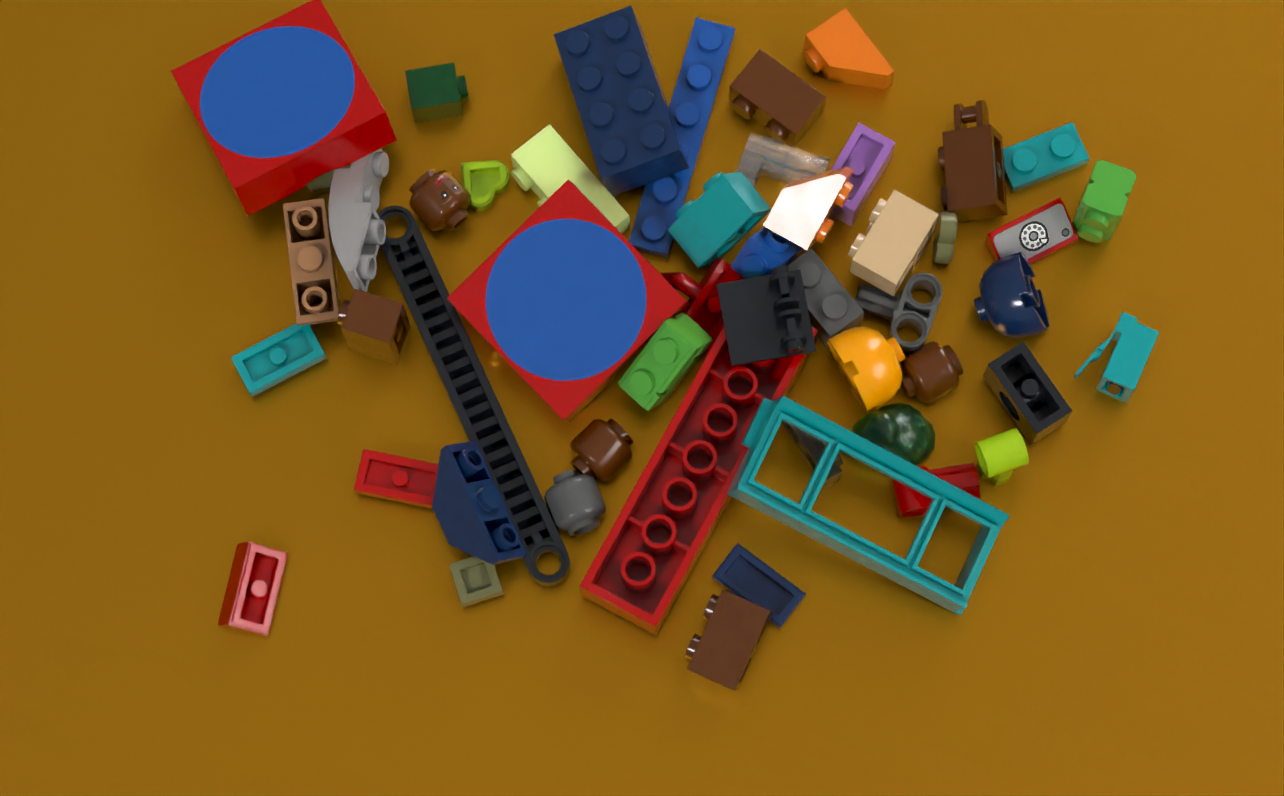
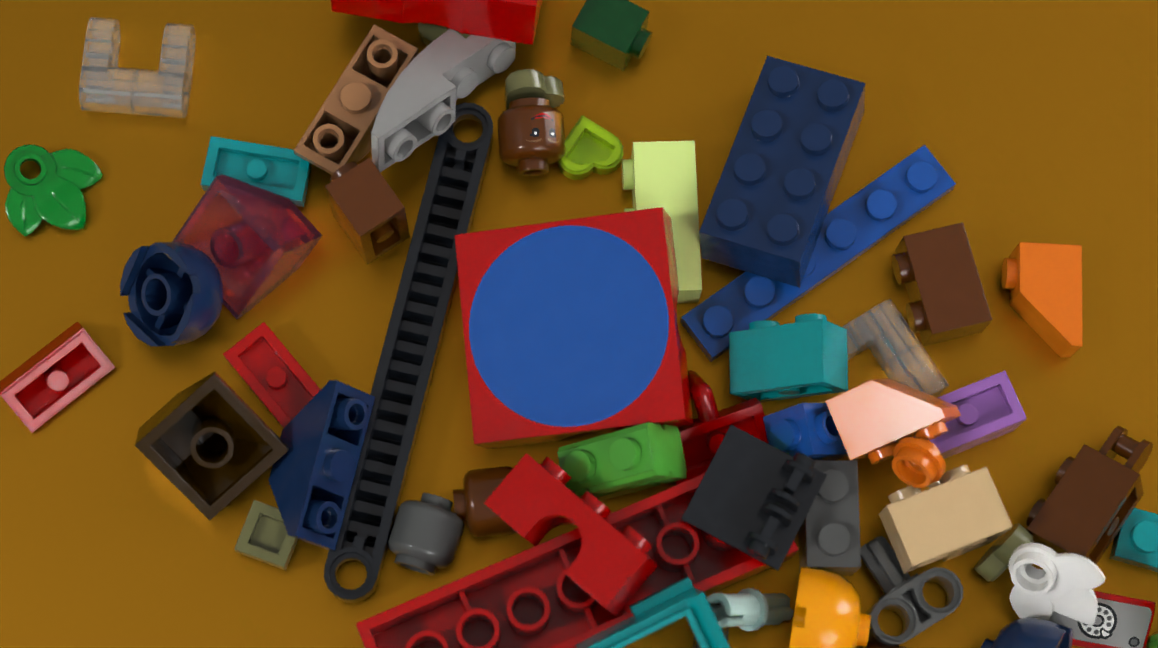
camera: 30 degrees right, 0 degrees up
none -> green plate [4,145,103,237]
none -> clear connector [79,17,196,118]
none -> dark blue cylinder [120,242,223,346]
none -> dark brown slope [135,372,289,520]
none -> clear pink slope [172,174,323,319]
none -> red arch [484,453,658,616]
none -> olive tile [505,69,565,110]
none -> light aqua axle [707,588,794,631]
none -> orange plate [892,437,946,488]
none -> white plate [1008,543,1106,625]

